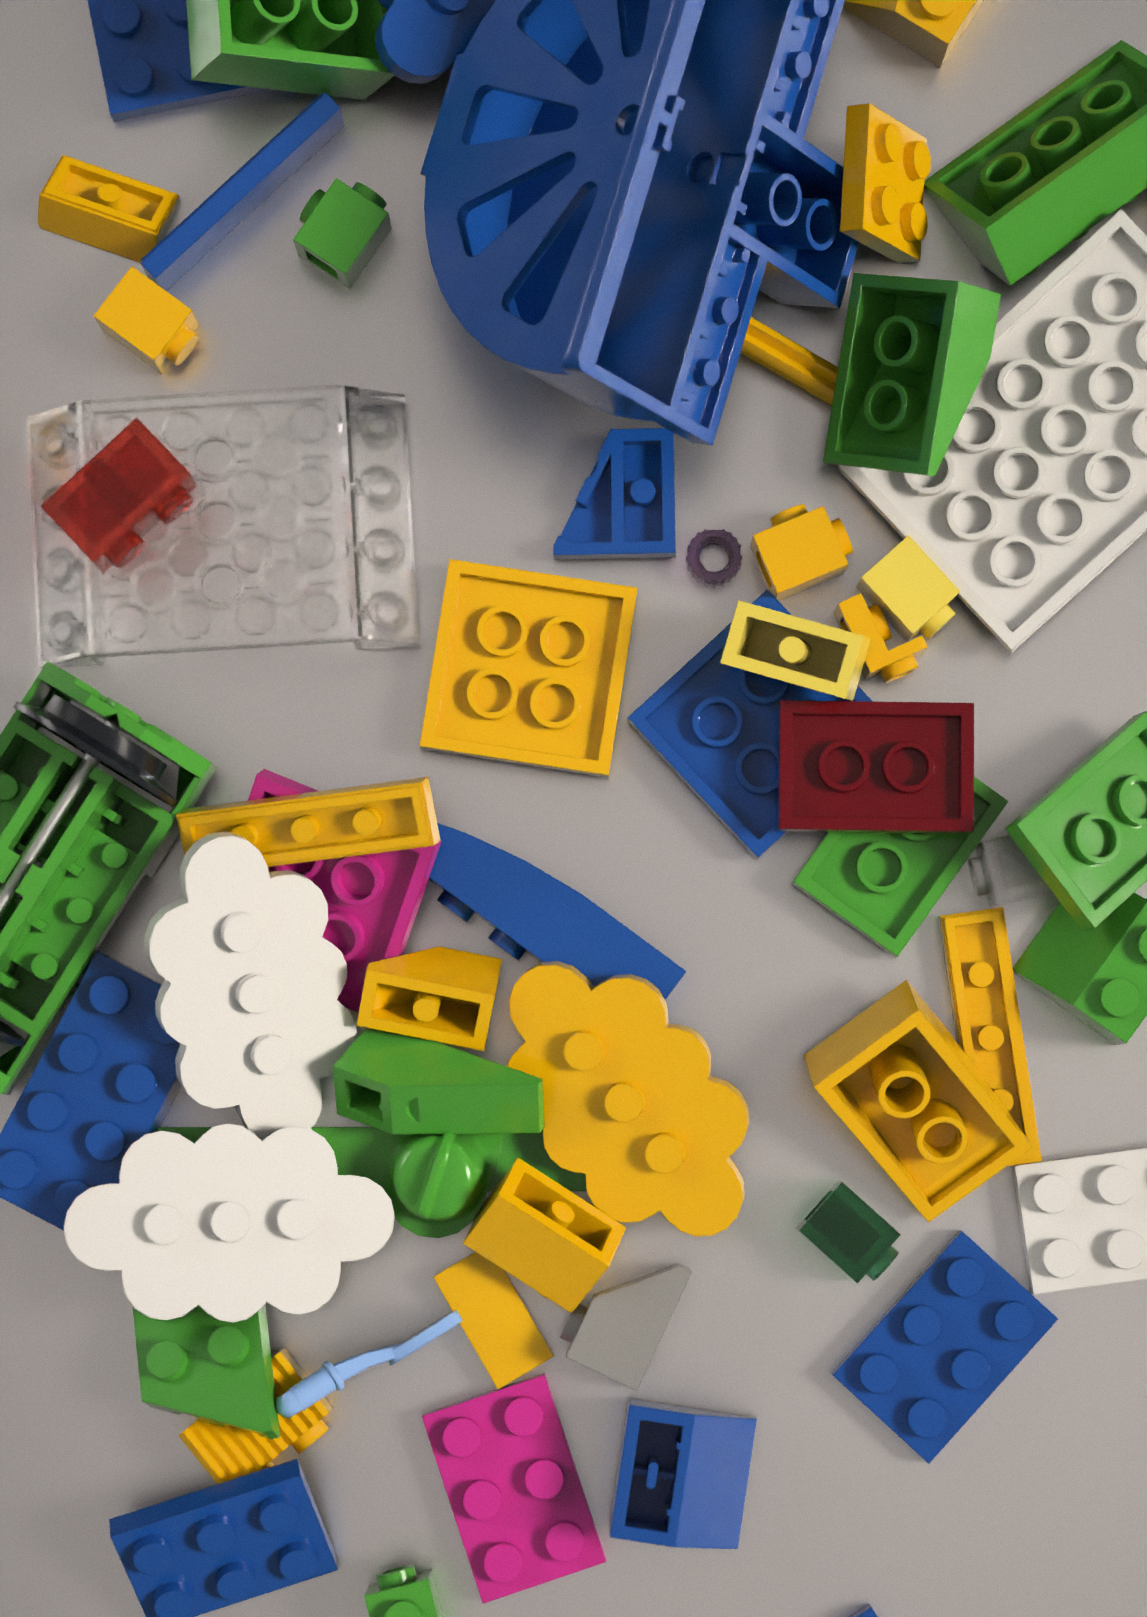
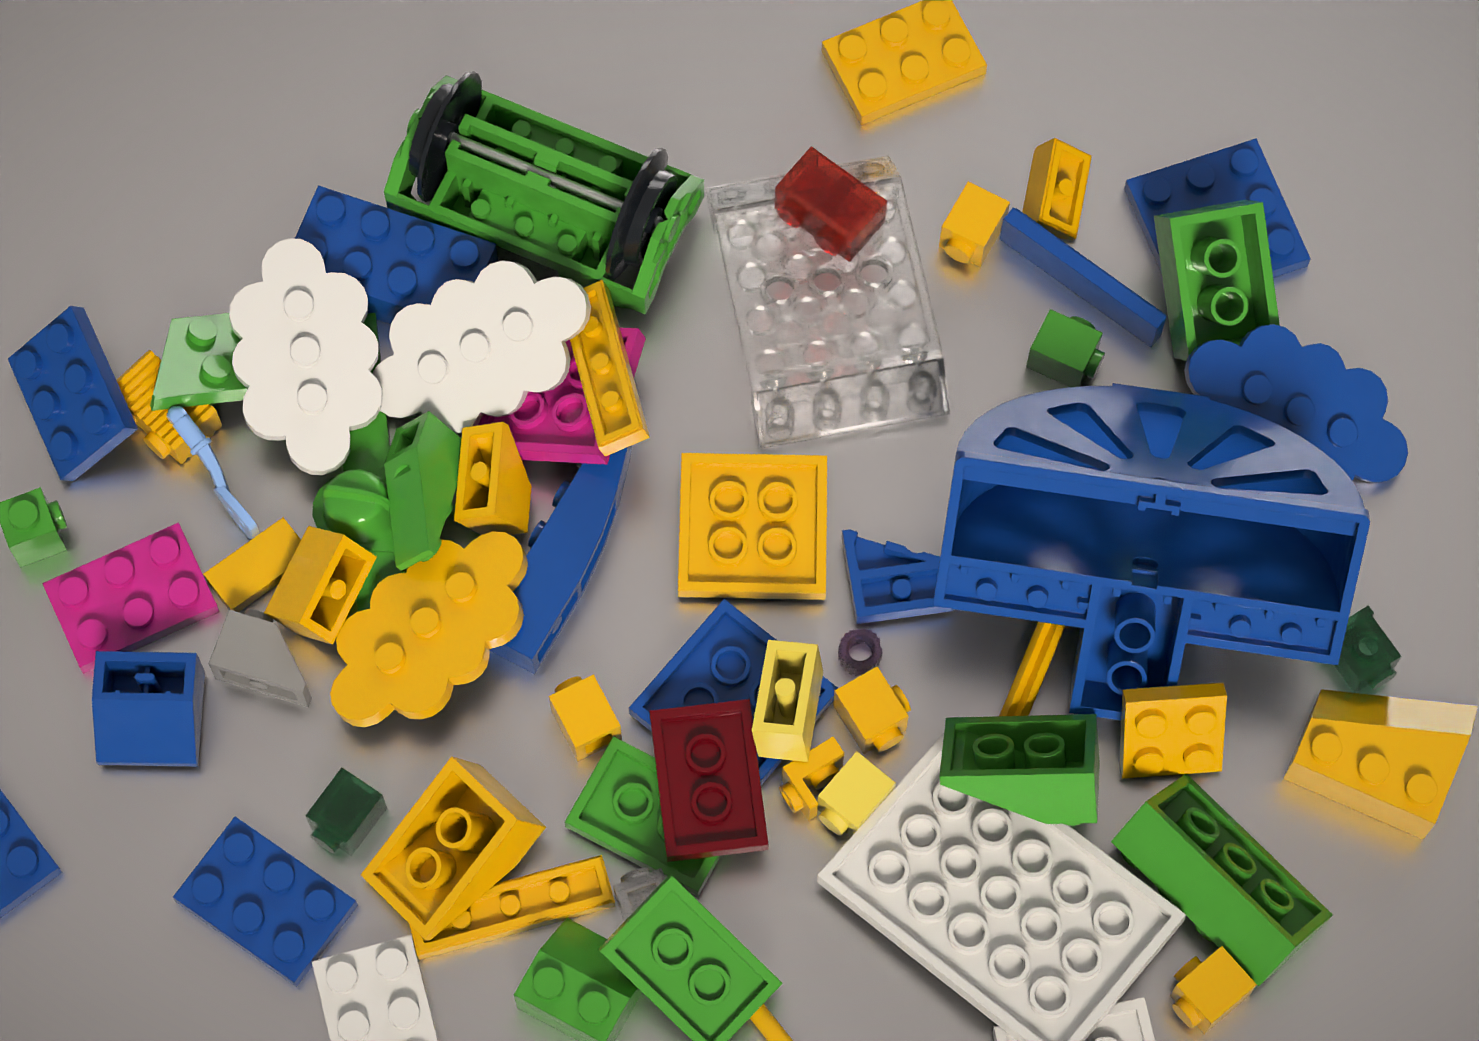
camera: 80 degrees right, 15 degrees down
none -> yellow brick [549,674,622,762]

